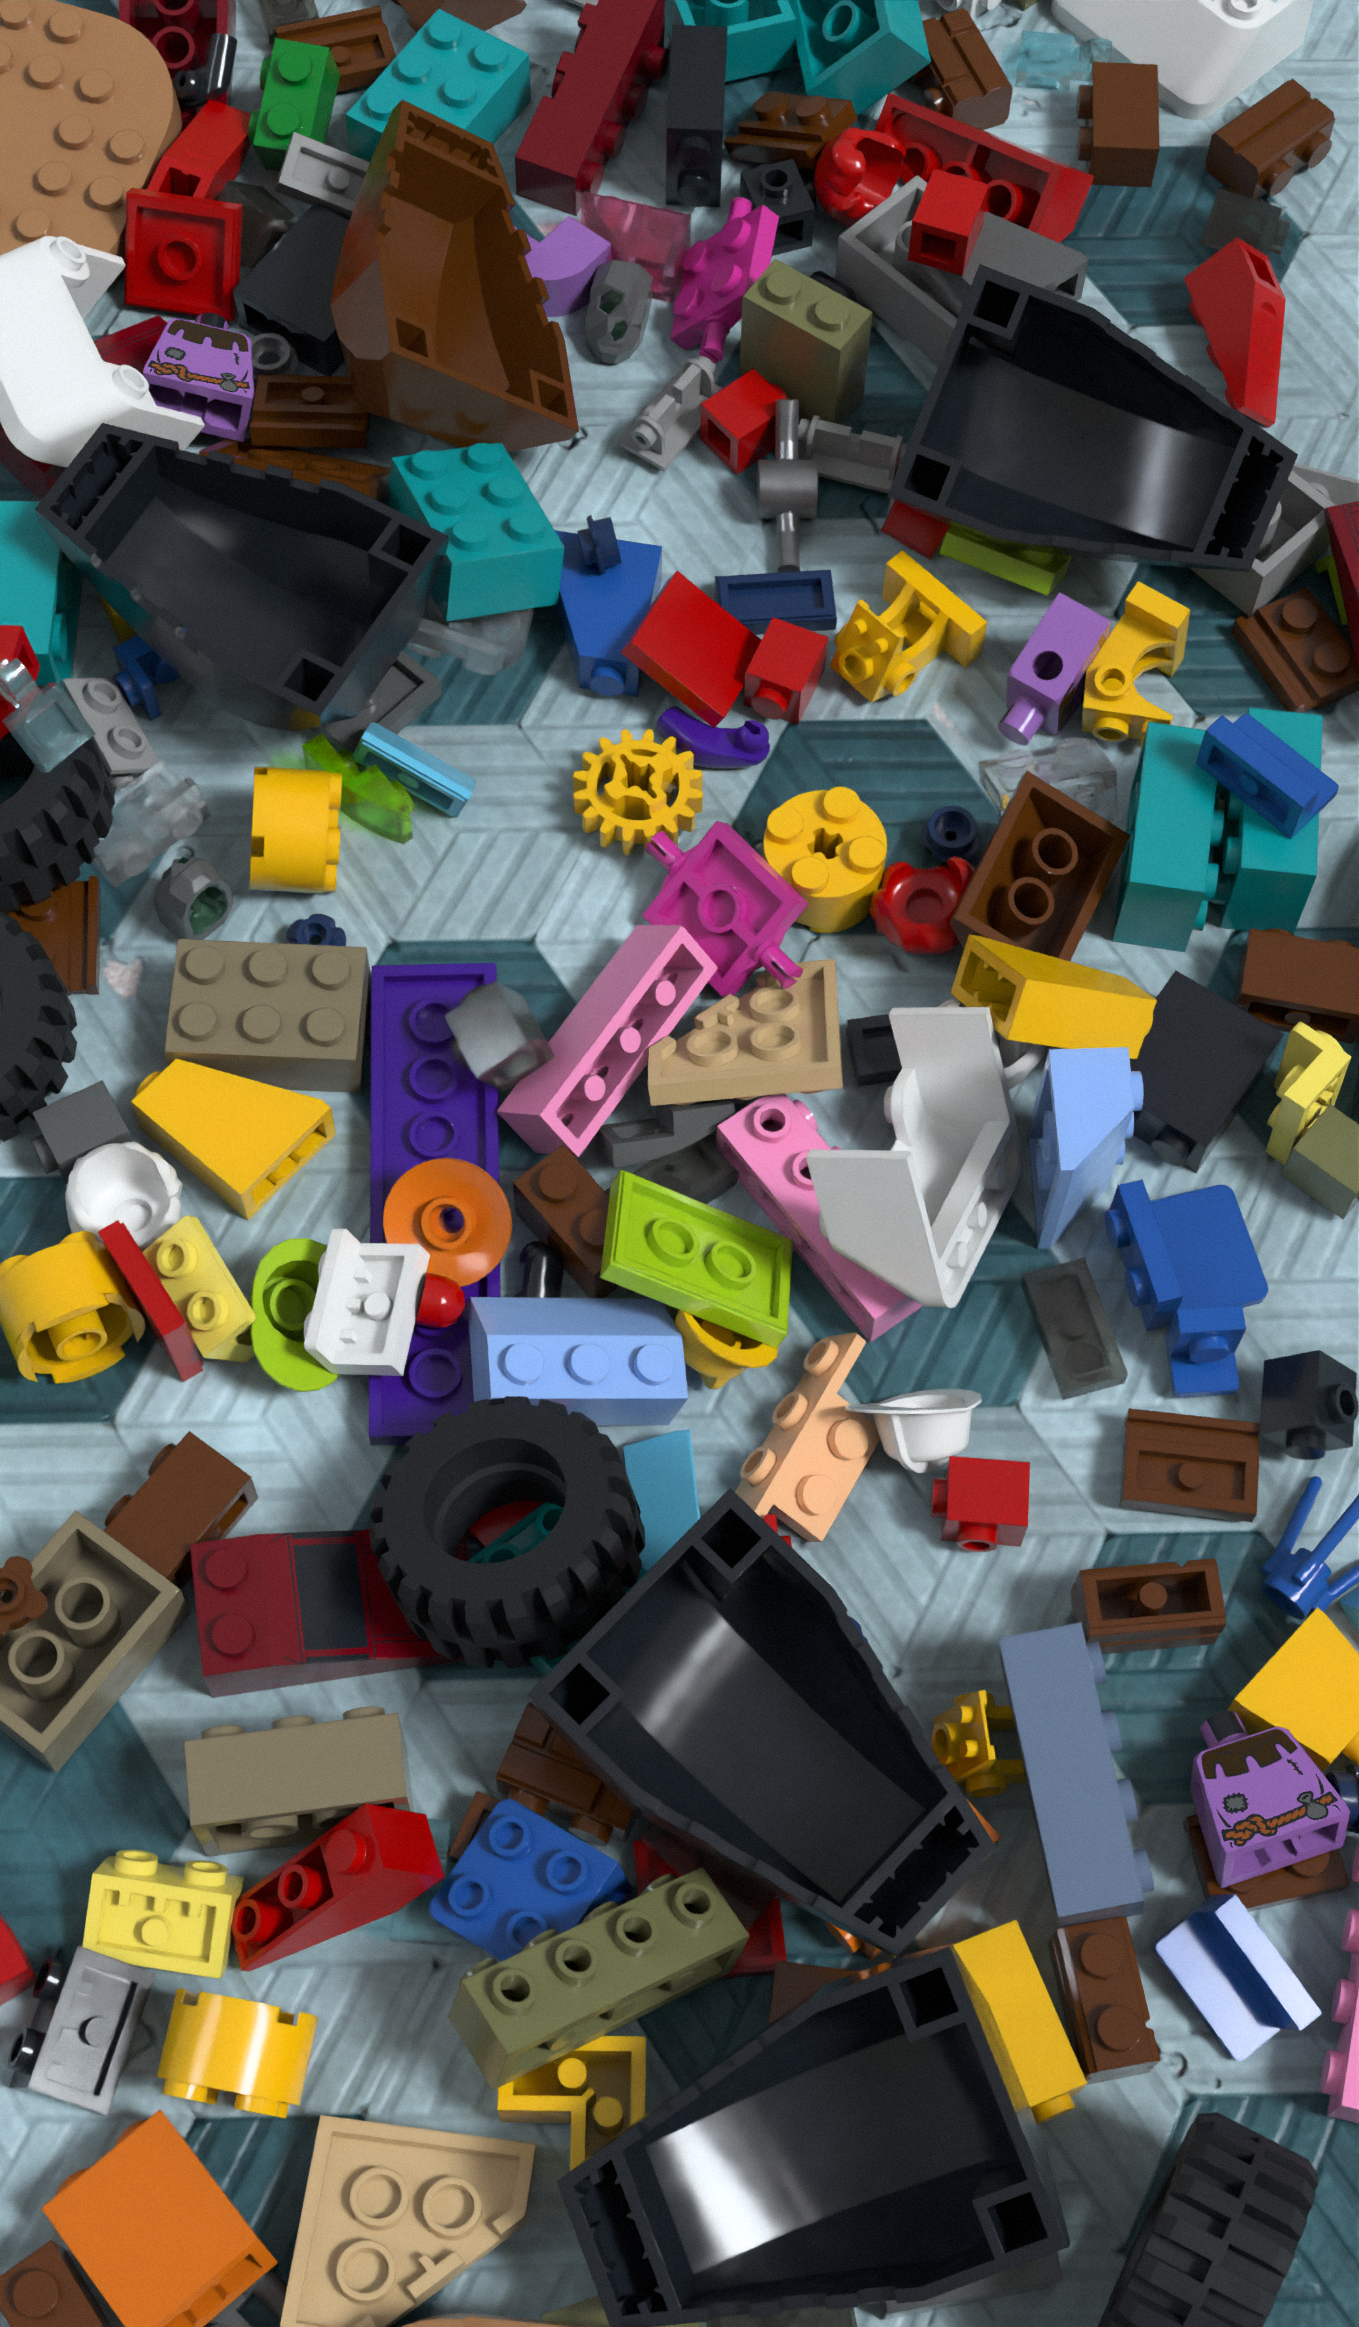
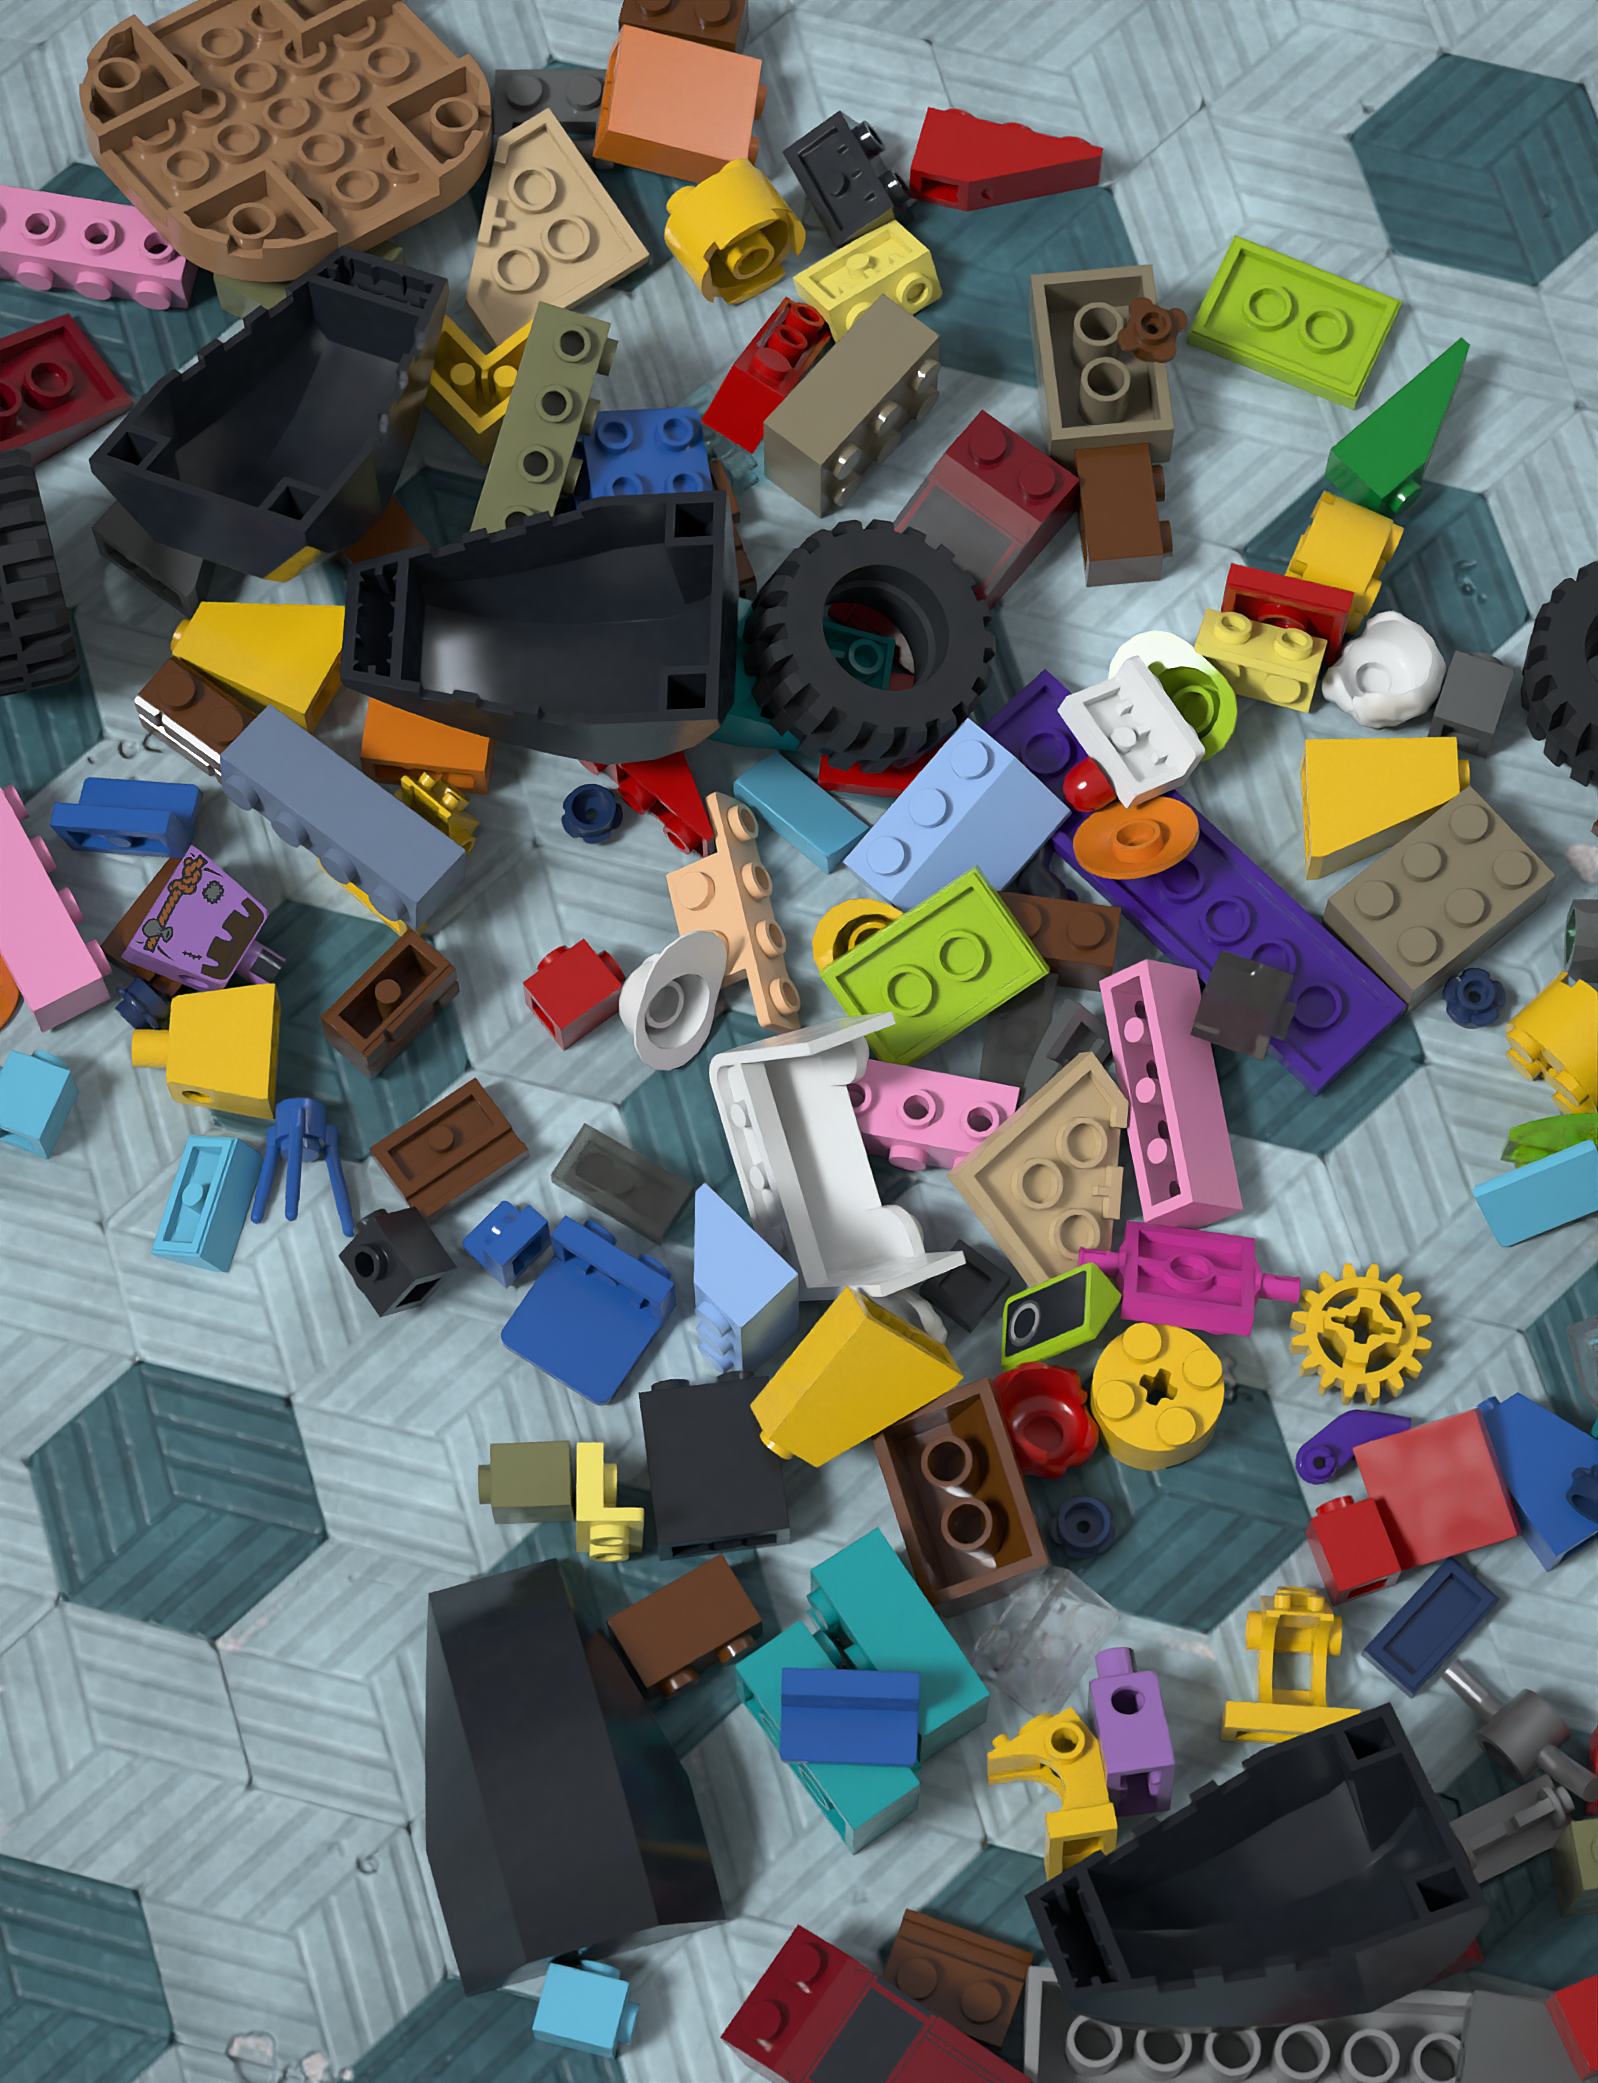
camera: 140 degrees right, 5 degrees up
none -> slope [1001,1262,1122,1372]

